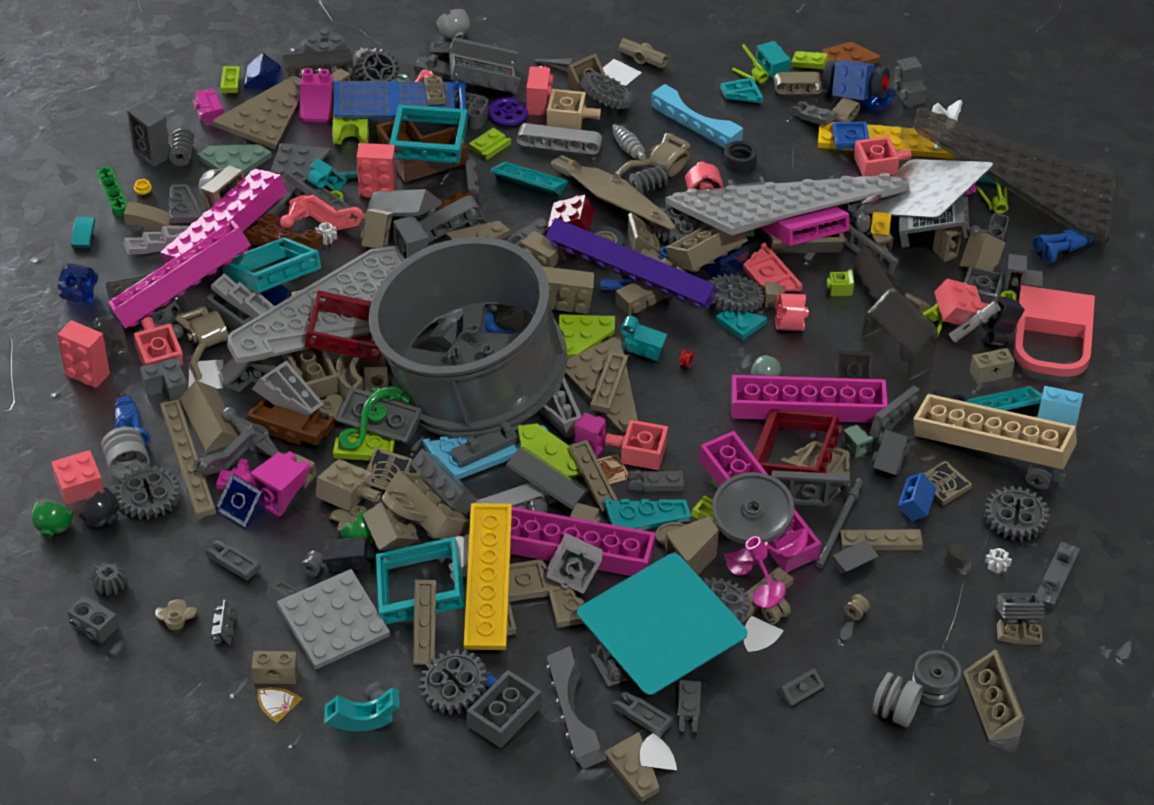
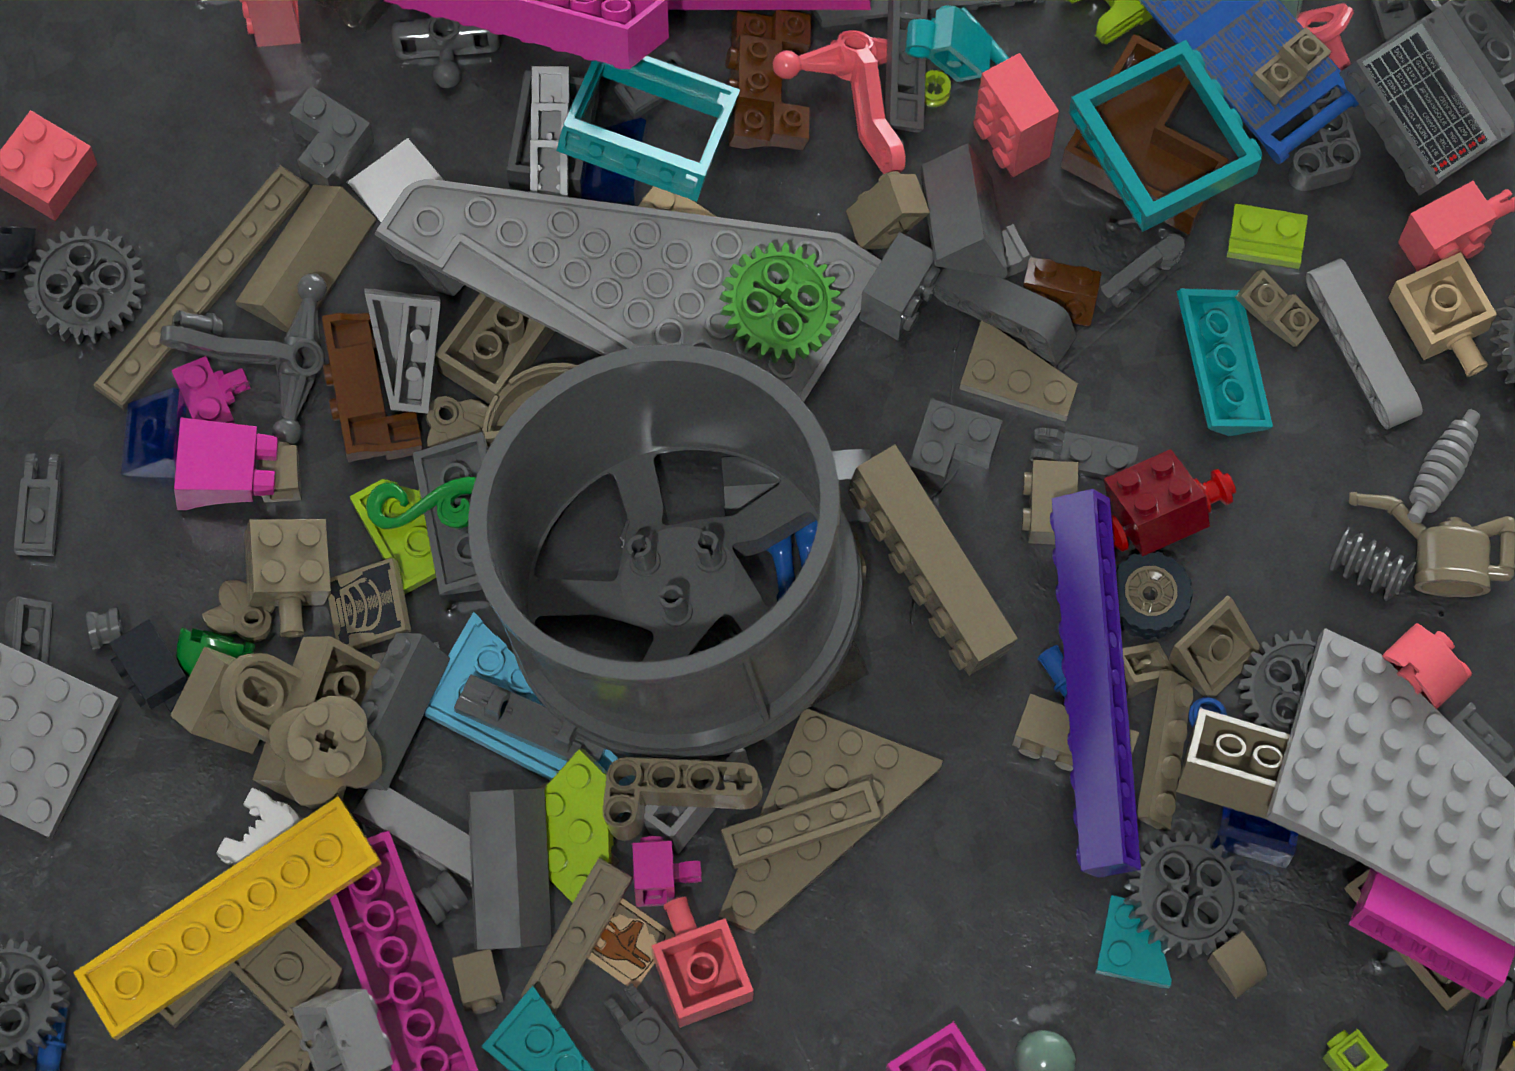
camera: 55 degrees right, 25 degrees up
light grey wheel [101,427,150,479] -> none
blue piece [114,396,151,446] -> none
coral brick [134,317,183,366] -> none
dark tan piece [175,307,229,380] -> none
dark red window [304,290,381,362] -> none
white gear [315,222,337,245] -> none
teal window [376,537,465,625] -> none
dark tan tile [413,580,436,665] -> none
dark purple plate [488,97,529,126] -> none
dark tan wing [551,155,675,230] -> none
lime plate [559,315,615,358] -> none
teal hinge [621,316,667,361] -> none
red bush [679,349,694,368] -> none
coral wing [743,243,803,291] -> none
coral brick [775,293,809,331] -> none
none -> dark tan brick [269,696,382,806]
none -> dark tan beam [603,757,763,841]
none -> bright green gear [719,243,841,363]
none -> dark tan slope [1235,270,1319,347]

